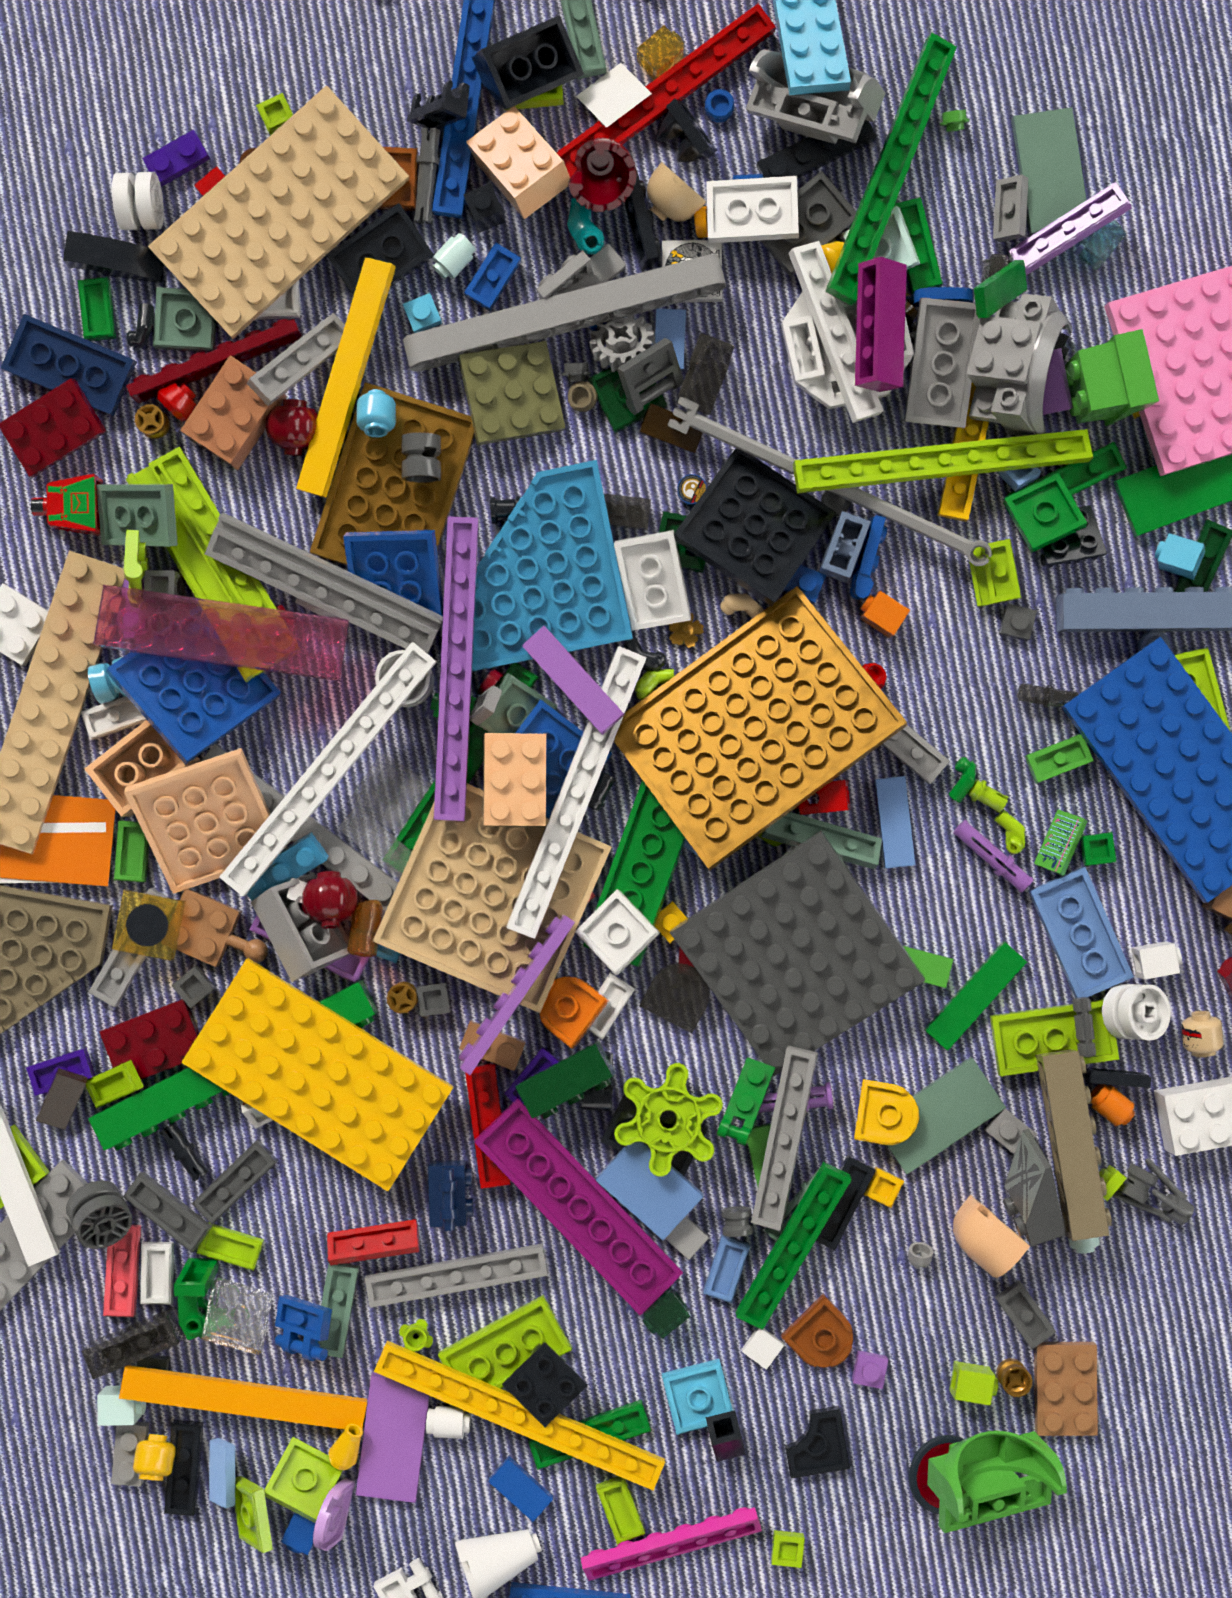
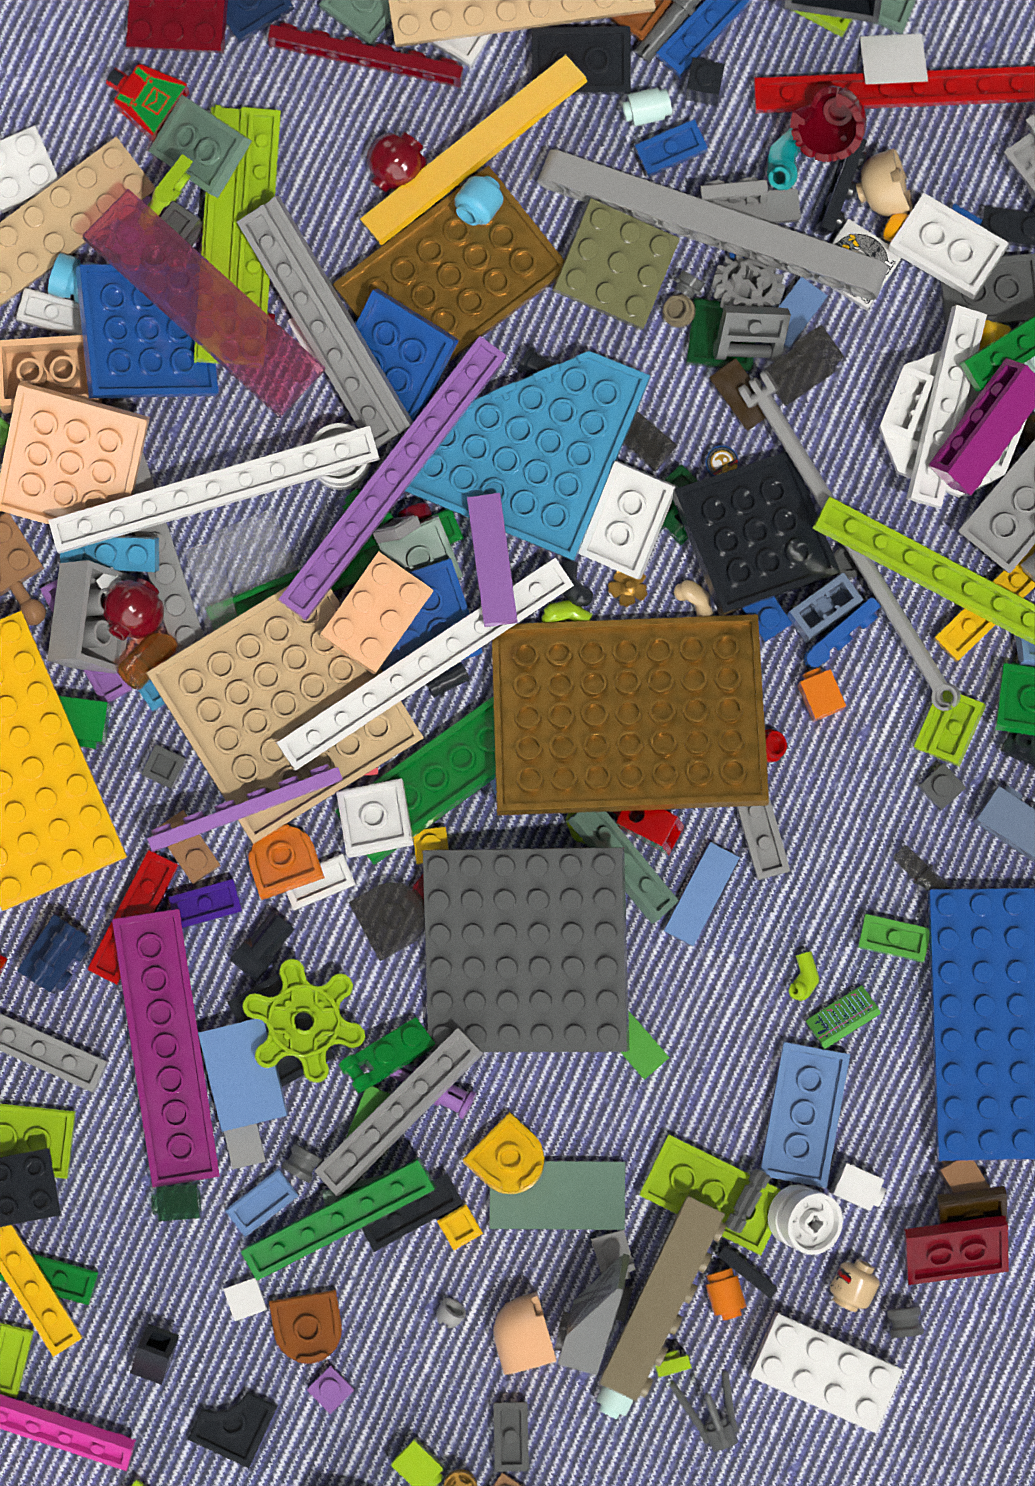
camera: 35 degrees right, 5 degrees down
pearl gold wheel [135,404,170,439] -> none
red cone [157,383,197,422] -> none
nougat brick [180,355,287,471] -> none
light grey plate [247,312,345,406] -> none
pearl gold wheel [386,981,418,1014] -> none
dark grey wheel [402,433,441,483] -> none
medium azure plate [403,293,442,333] -> none
light nougat brick [466,106,570,219] -> none
dark green brick [515,1041,616,1120] -> none
clear yellow brick [637,25,684,80] -> none
black tile [655,98,718,163] -> none
medium azure tile [662,1359,733,1435] -> none
blue tile [704,89,735,123] -> none
green tile [924,941,1027,1051] -> none
green arm [948,757,976,803] -> none
medium lavender pin [953,819,1033,893] -> none
lime pin [968,780,1009,813] -> none
green plate [1080,832,1116,866] -> none
dark grey wheel [1118,1163,1159,1204] -> none

